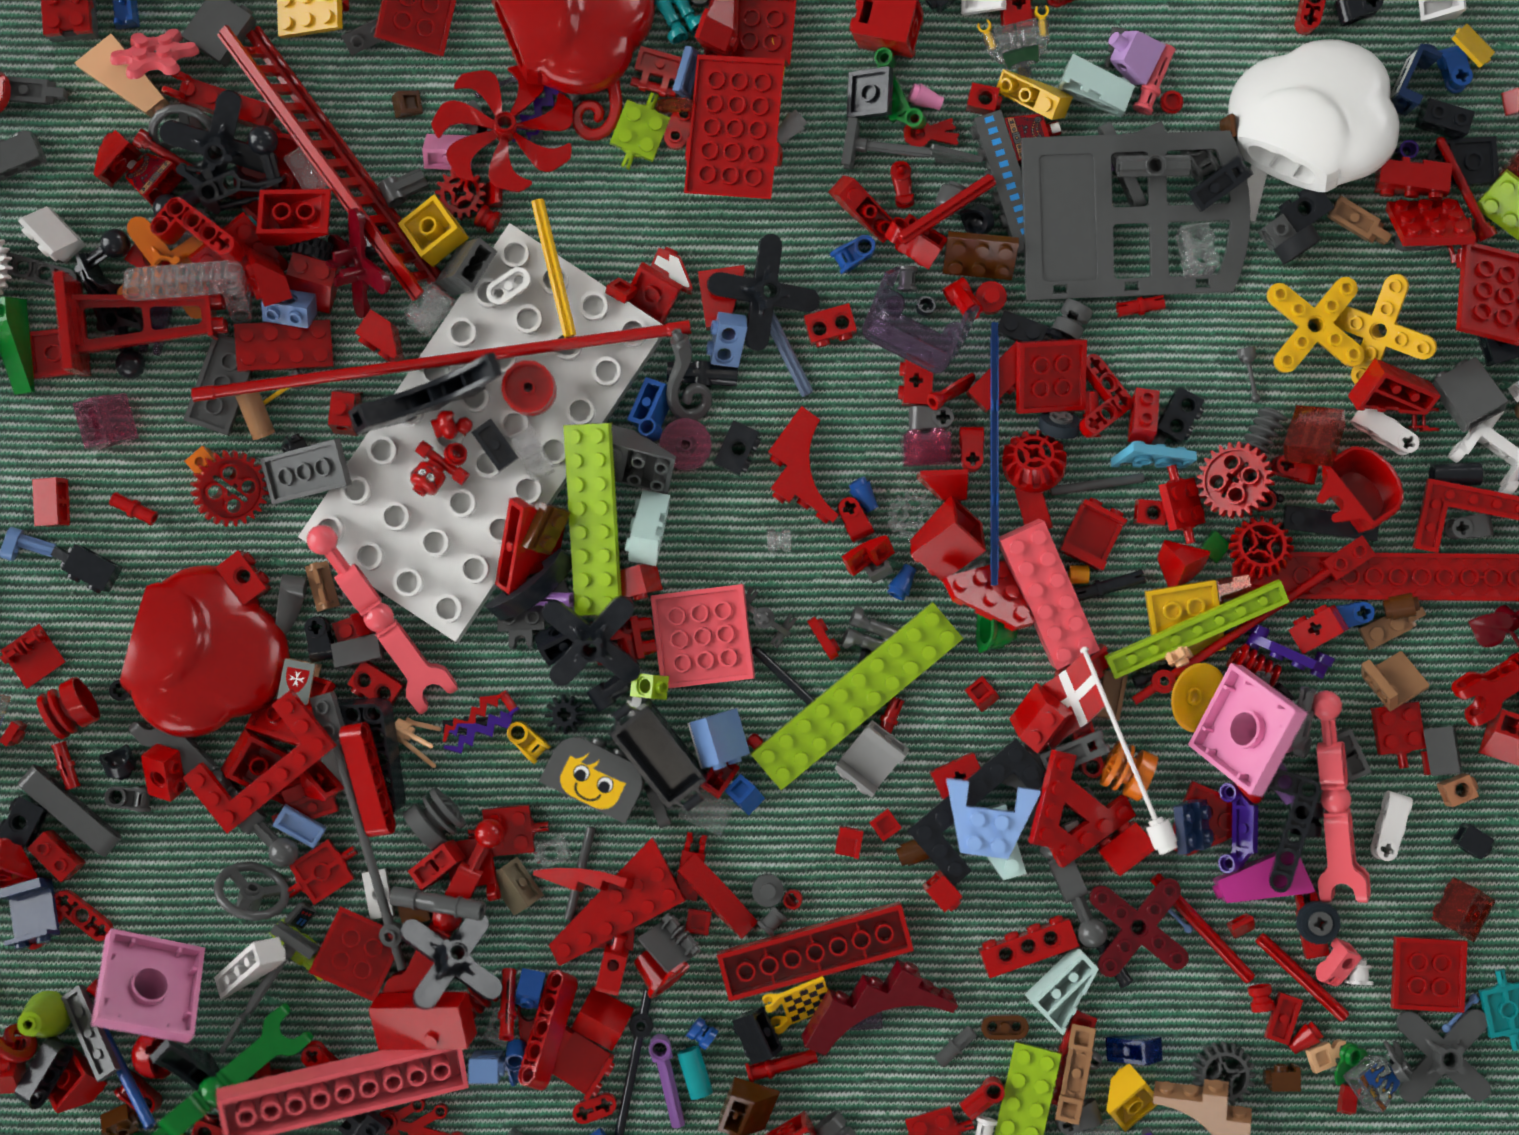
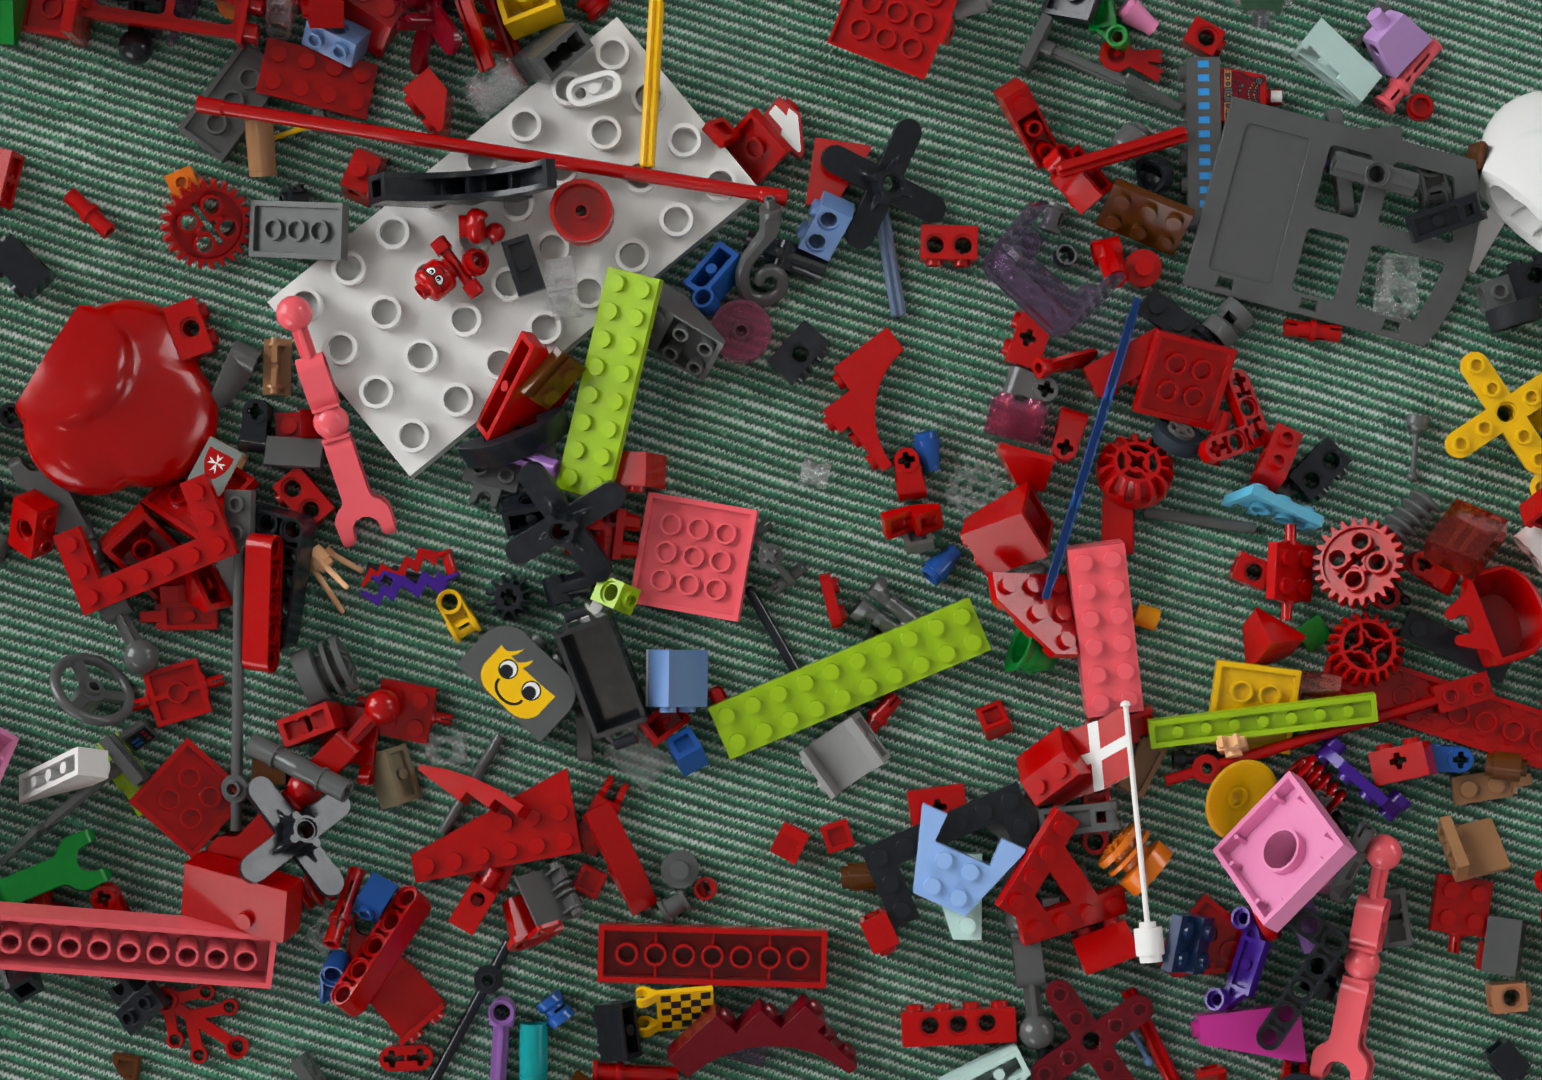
camera: 20 degrees right, 0 degrees up
clear pink slope [72,393,139,451] -> none
medium blue tile [272,804,327,849] -> none
white plate [362,868,395,920] -> none
medium blue brick [469,1050,507,1084] -> none
red slope [570,986,635,1051] -> none
light aqua wedge [625,490,670,566] -> none
blue piece [830,235,875,275] -> none
red piece [890,161,914,209] -> none
yellow slope [996,69,1073,120] -> none
red panel [1057,497,1127,571] -> none
black pin [1074,569,1146,602] -> none
white piece [1370,790,1413,861] -> none

